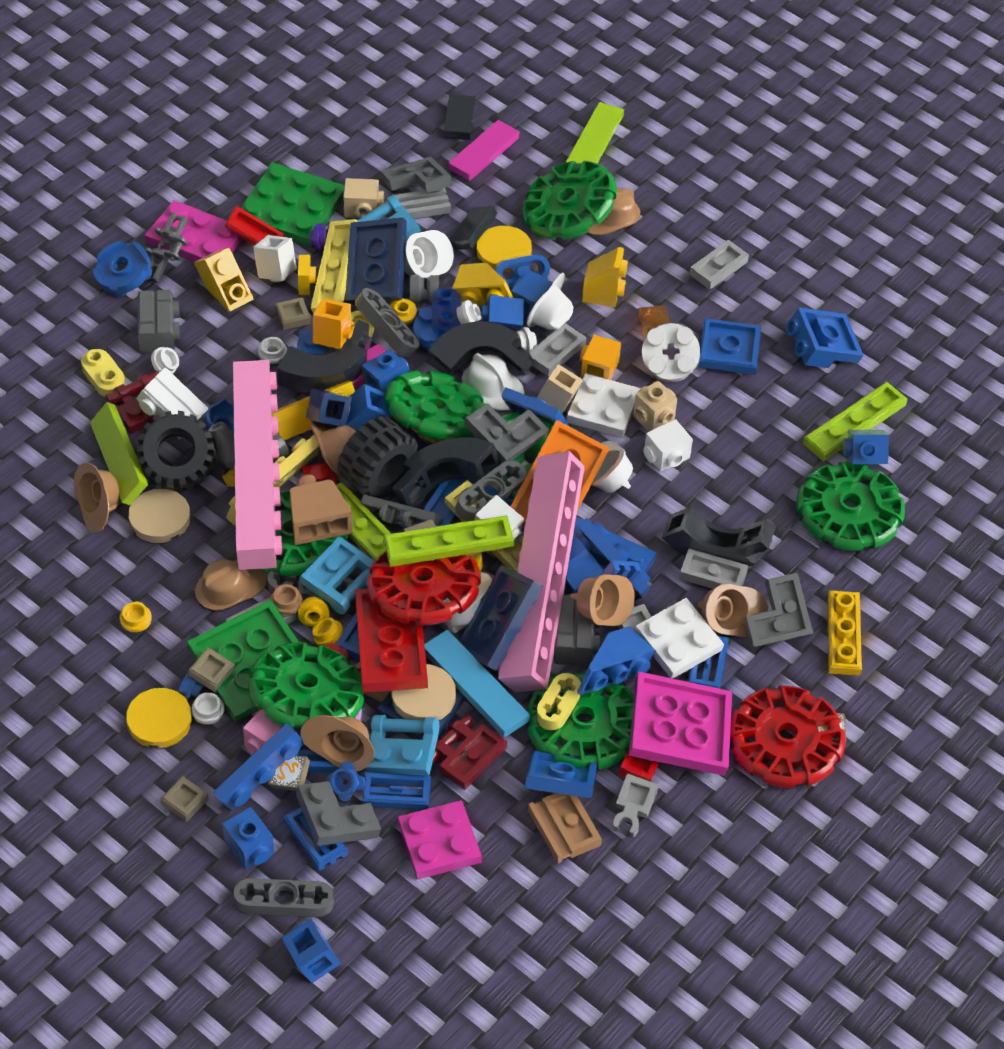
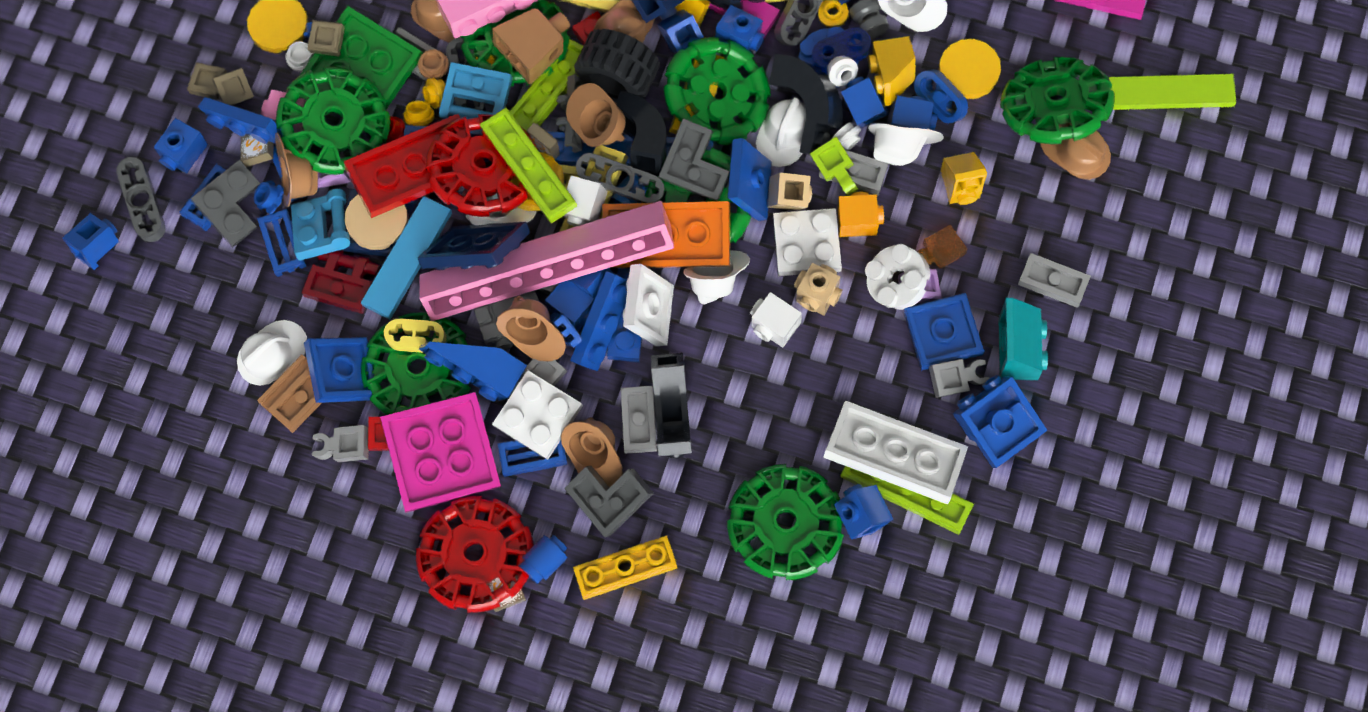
camera: 75 degrees right, 20 degrees up
dark pink plate [398,800,482,880] -> none
black tile [449,206,498,250] -> none
none -> dark tan plate [212,68,254,106]
none -> white piece [237,320,307,386]
none -> blue brick [519,535,568,584]
none -> medium nougat piece [566,83,625,147]
none -> white plate [623,264,674,346]
none -> lime plate [810,137,859,196]
none -> white plate [824,401,968,504]
none -> light grey plate [929,359,989,398]
none -> teal slope [998,298,1048,380]

